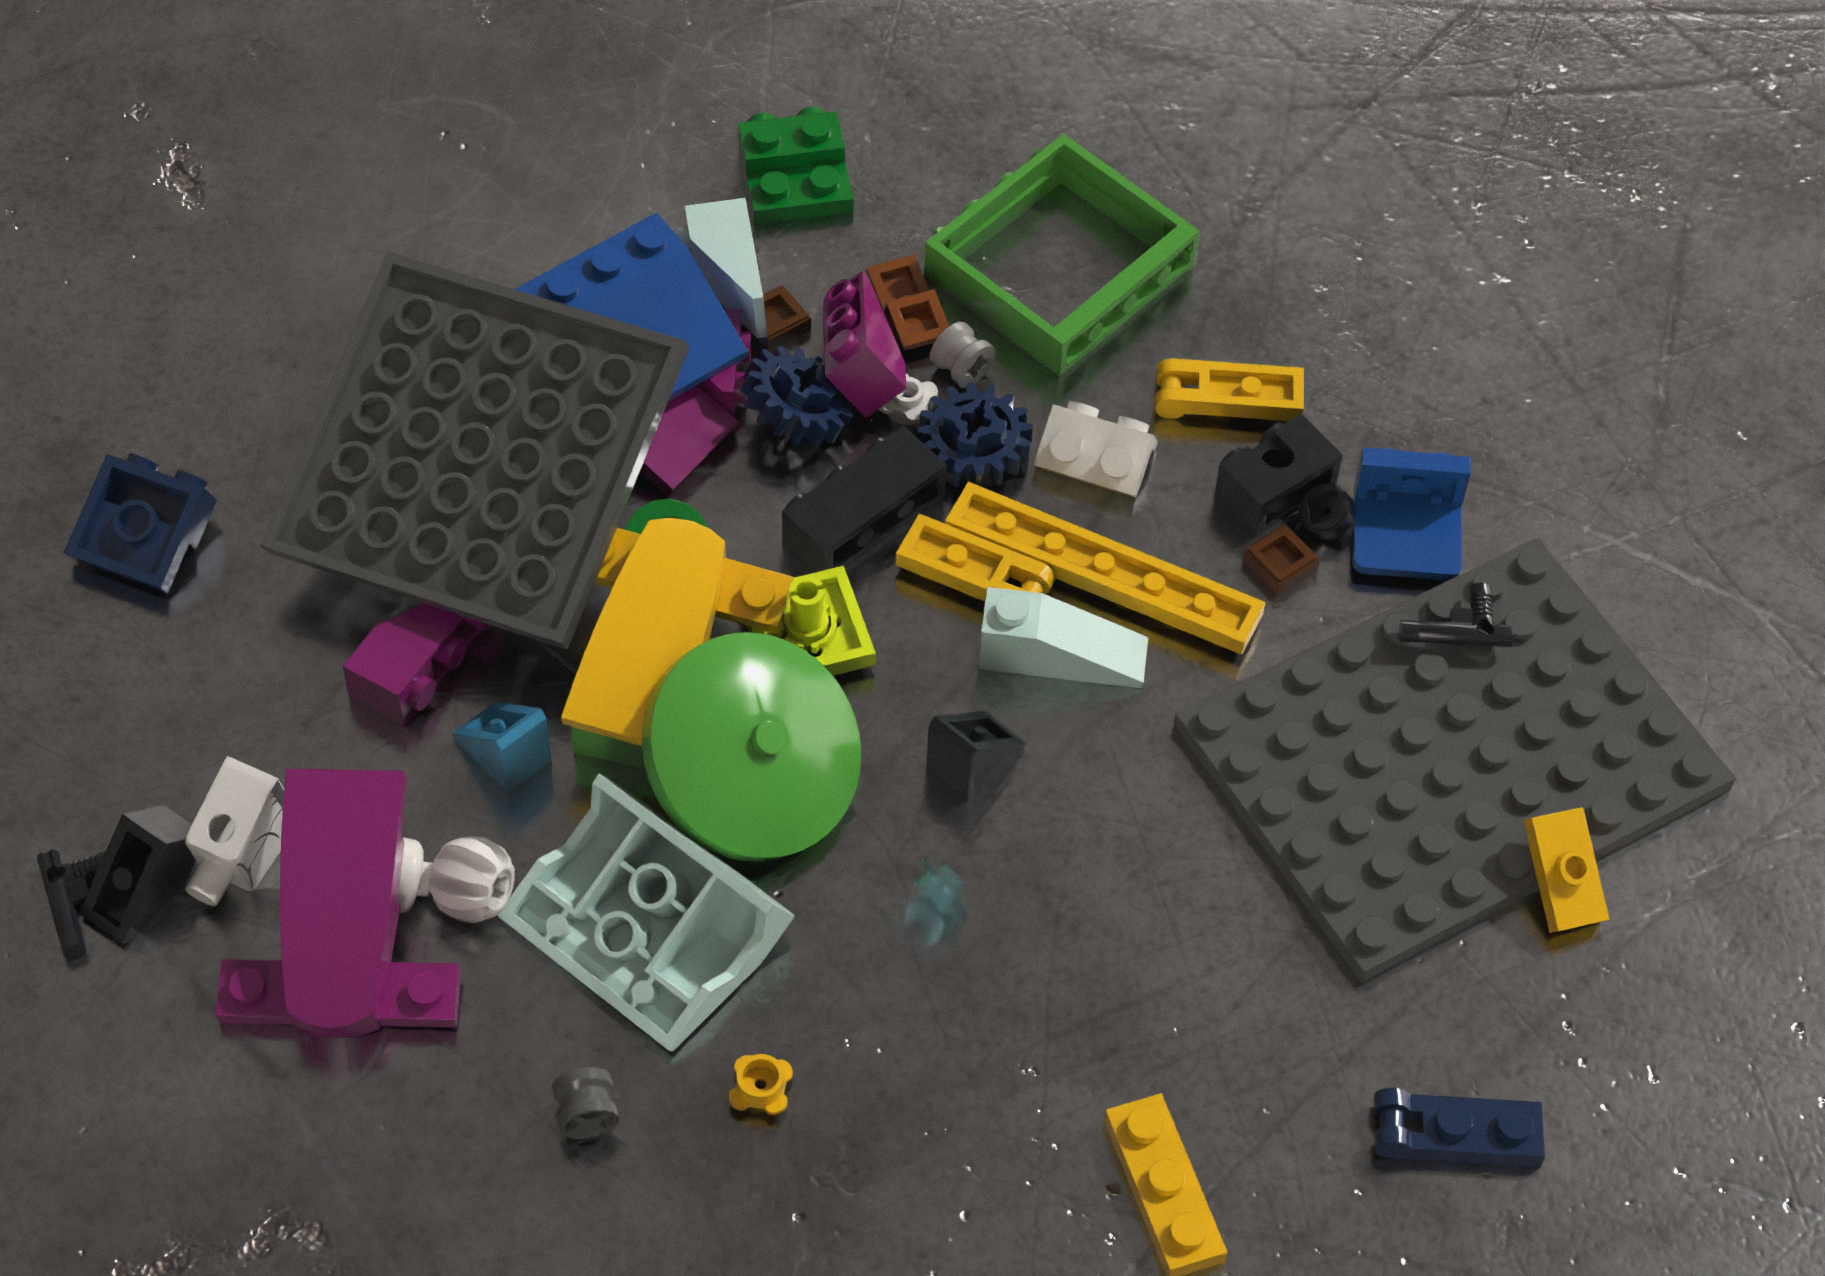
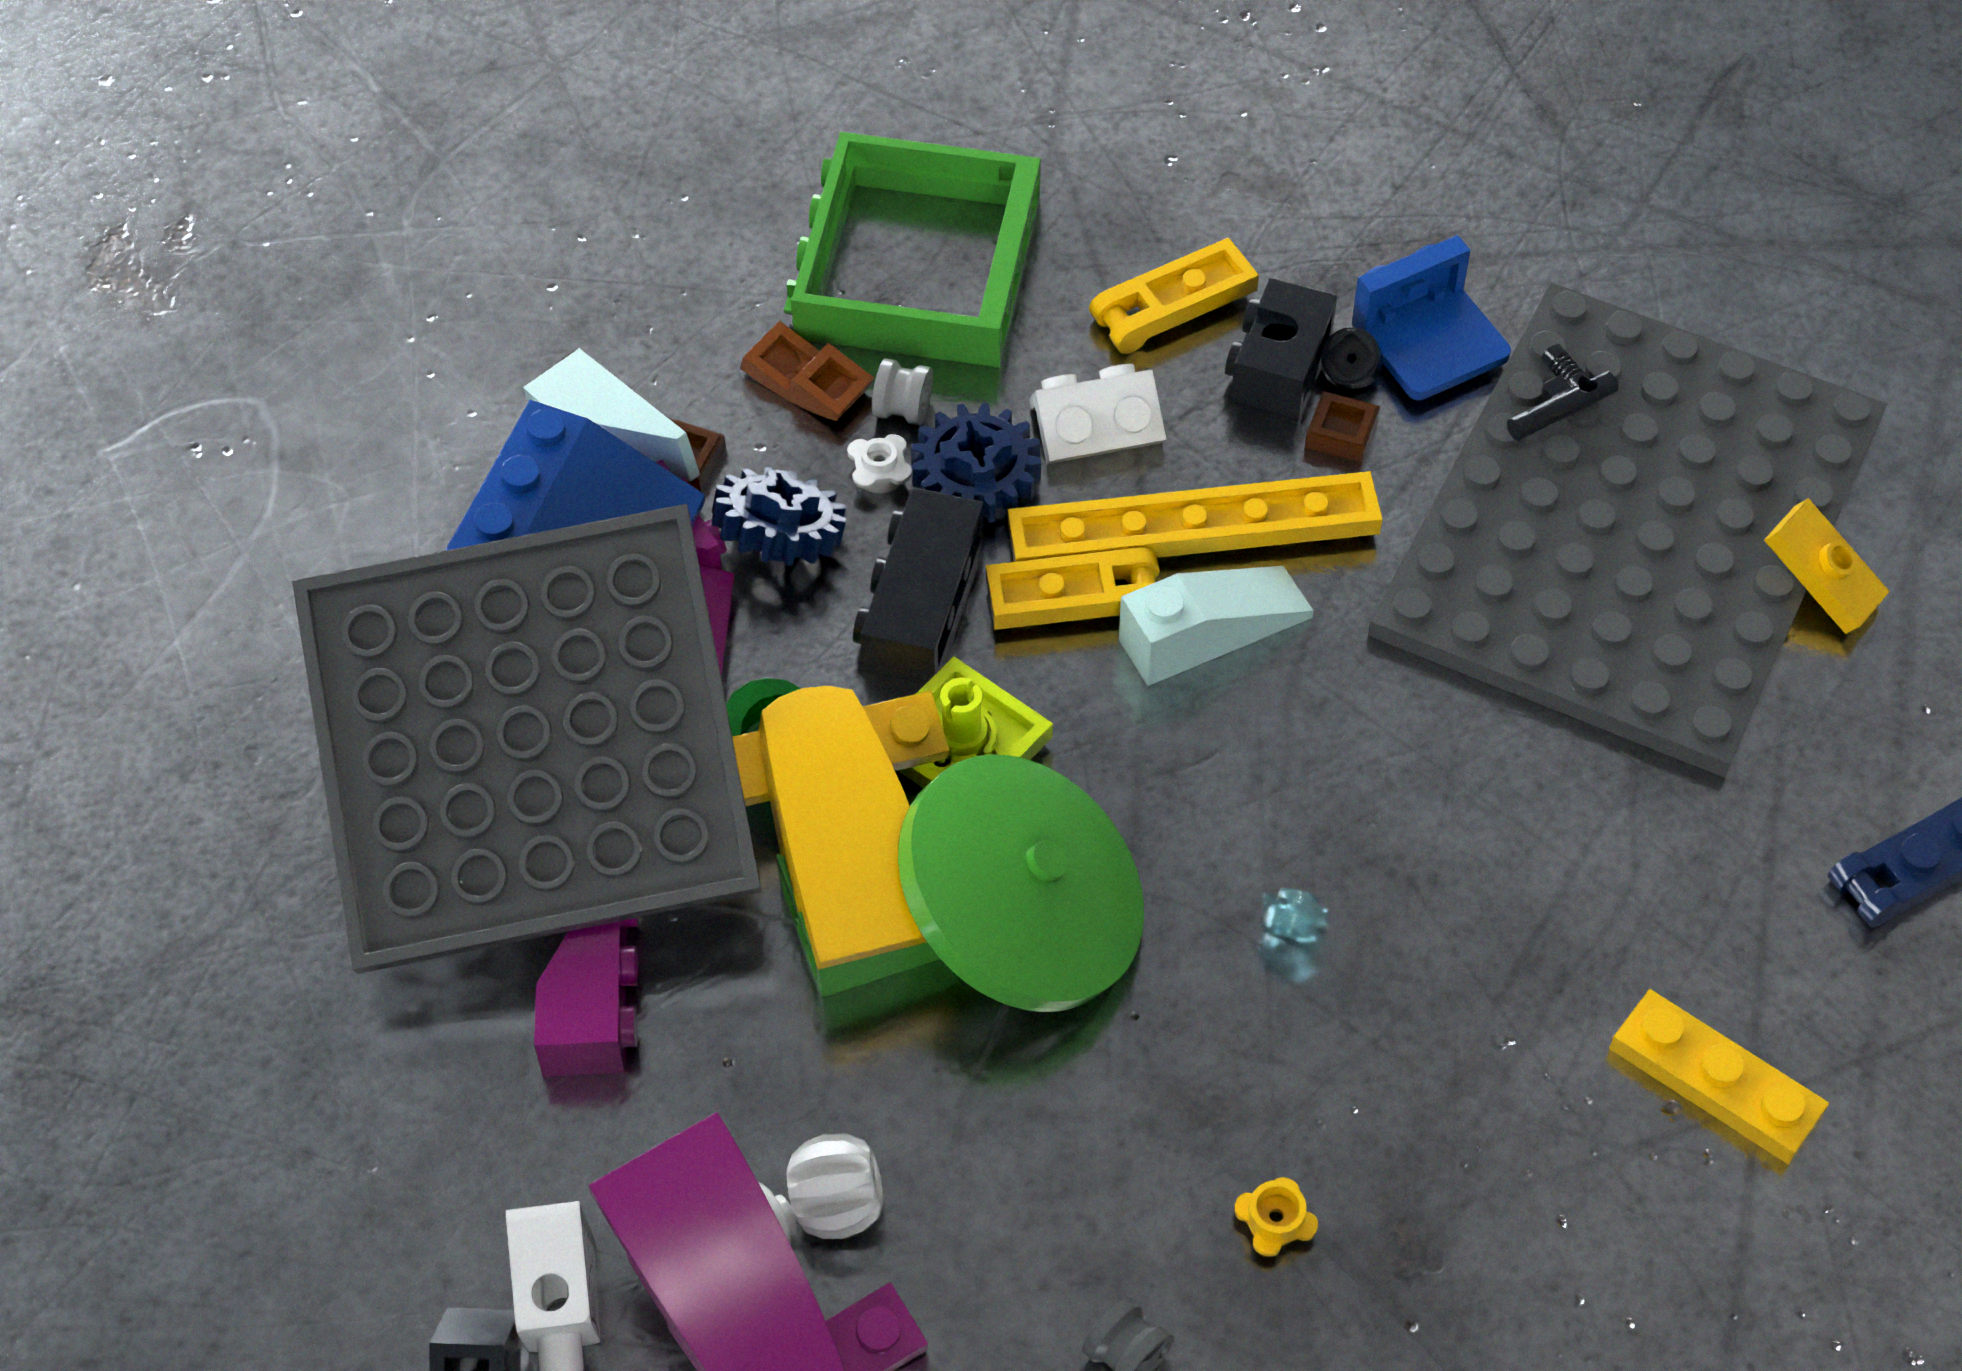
camera: 30 degrees left, 0 degrees up
dark blue plate [63,453,217,594] -> none
dark azure slope [452,702,551,793] -> none
light aqua piece [497,774,795,1052] -> none
green plate [738,106,854,225] -> none
magenta slope [823,270,907,418] -> none
black slope [926,711,1026,801] -> none

